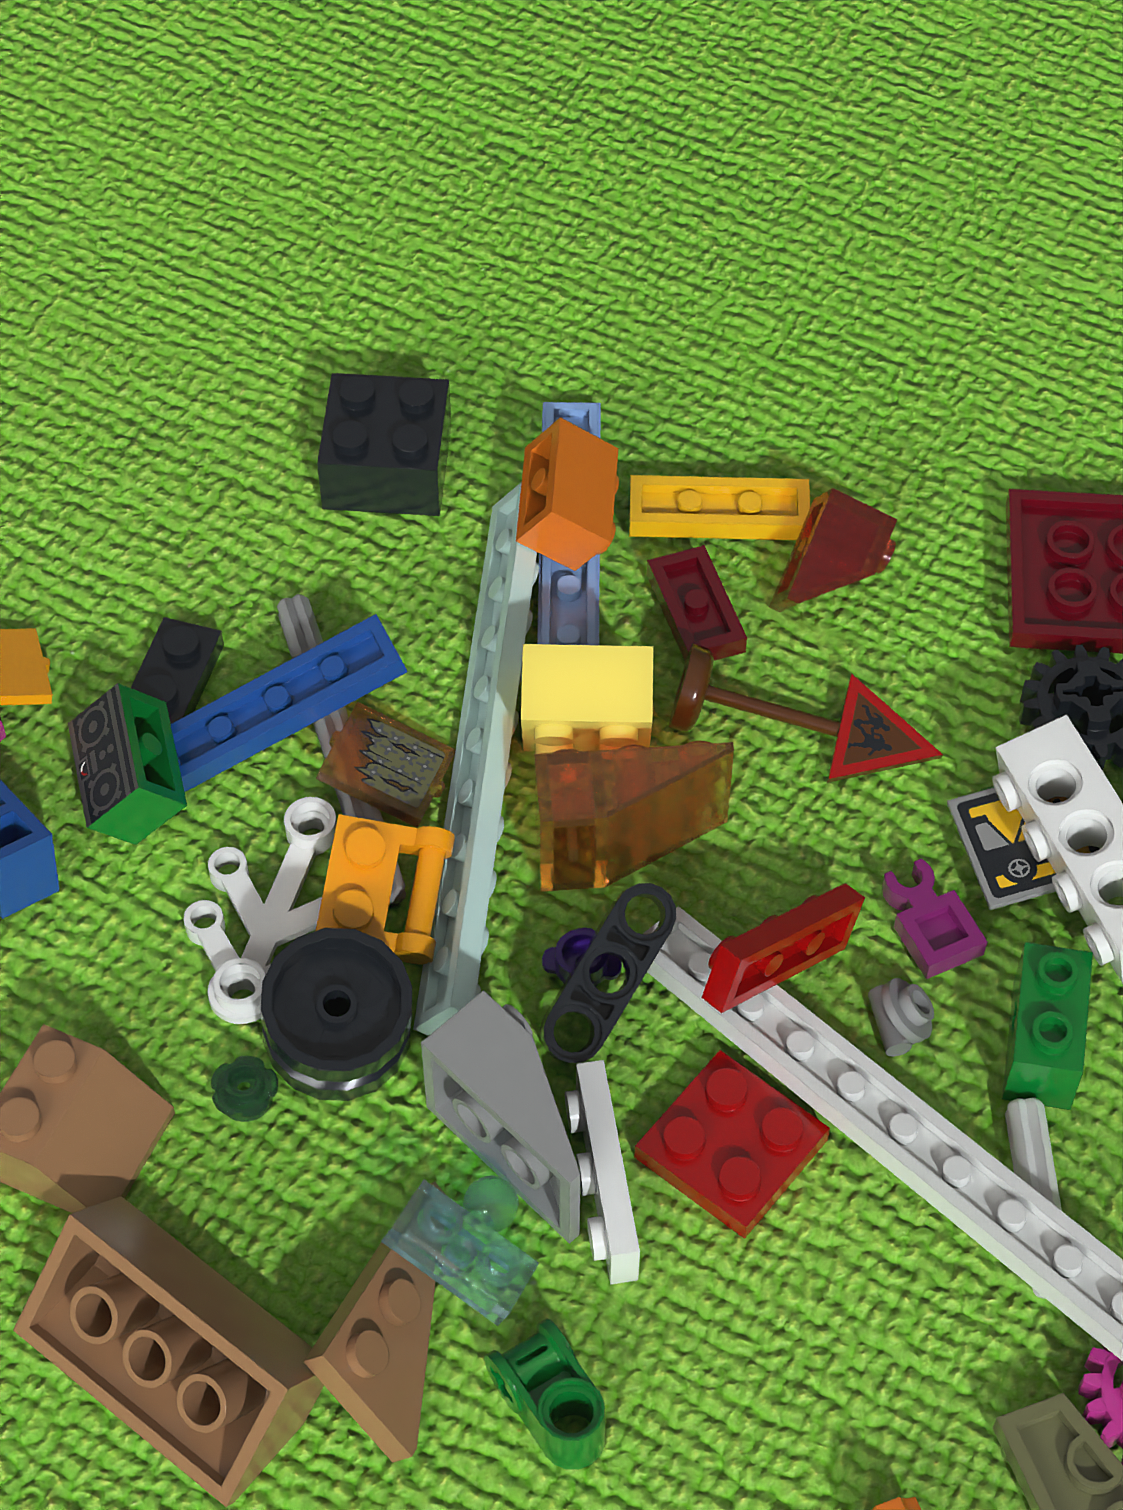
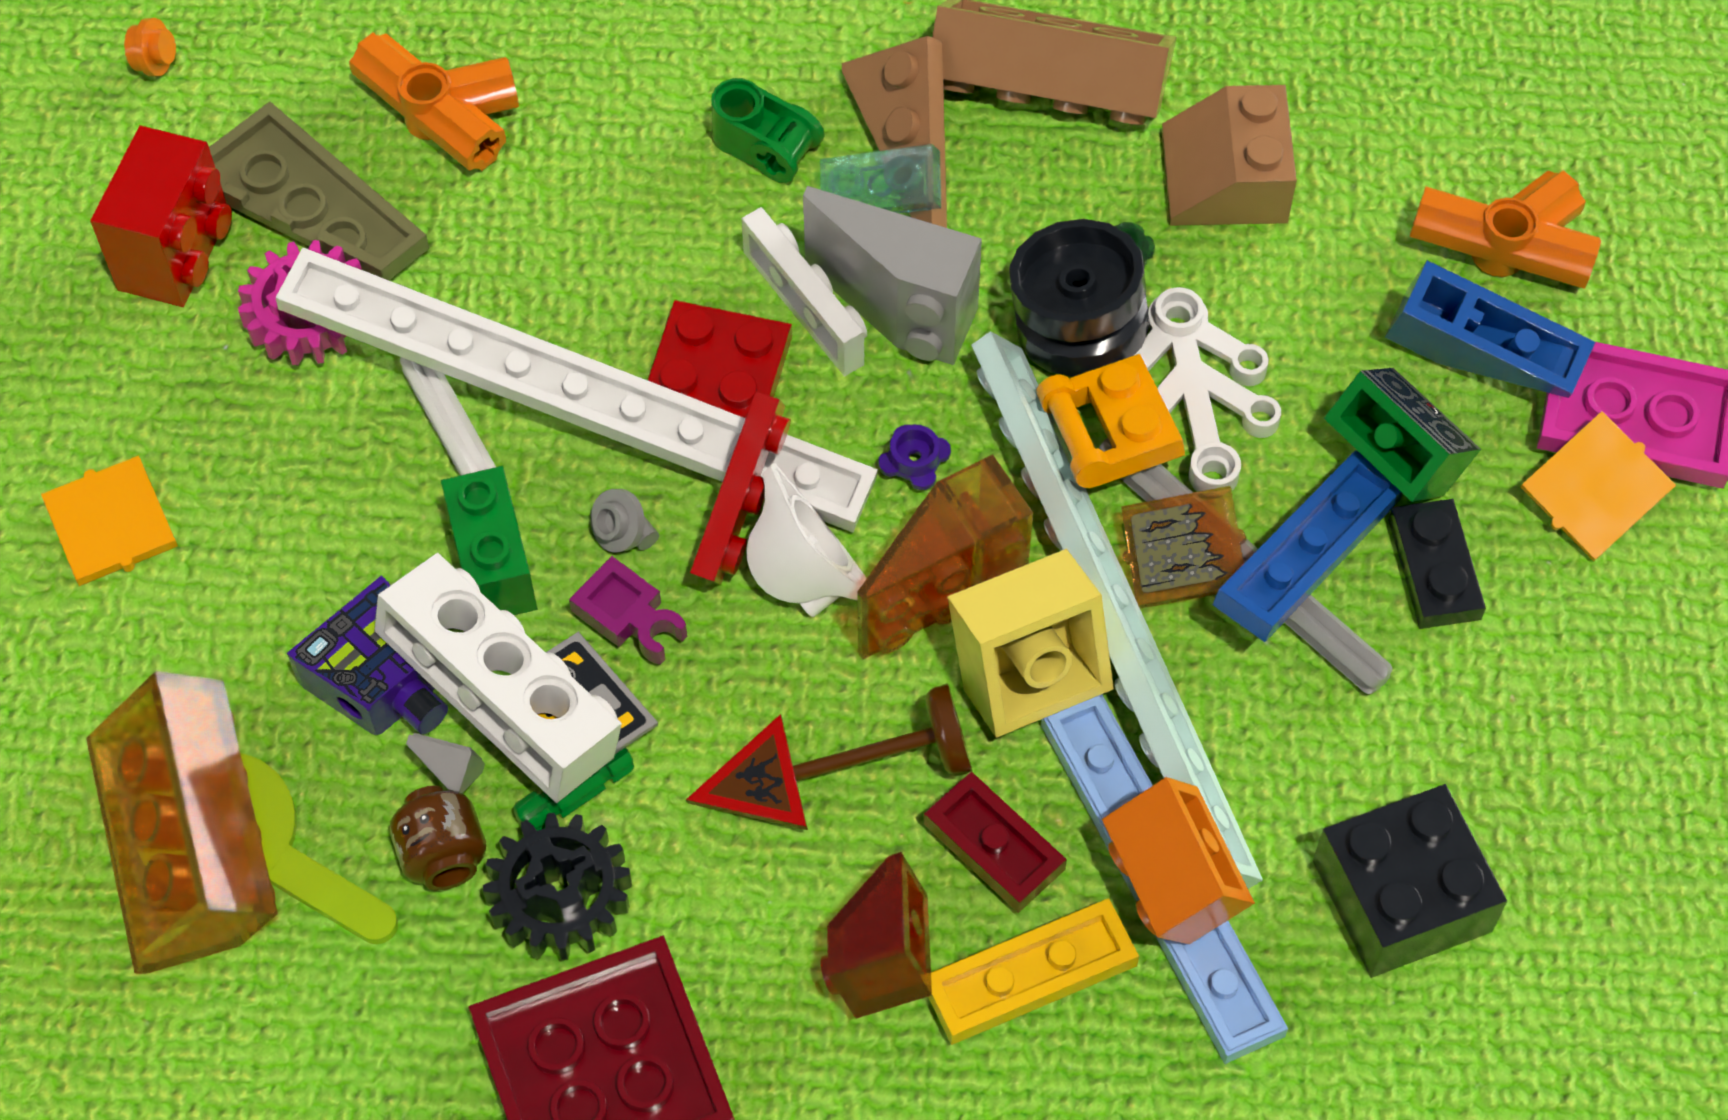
camera: 155 degrees right, 5 degrees up
black beam [540,883,676,1063] -> none
none -> white hat [747,463,879,617]

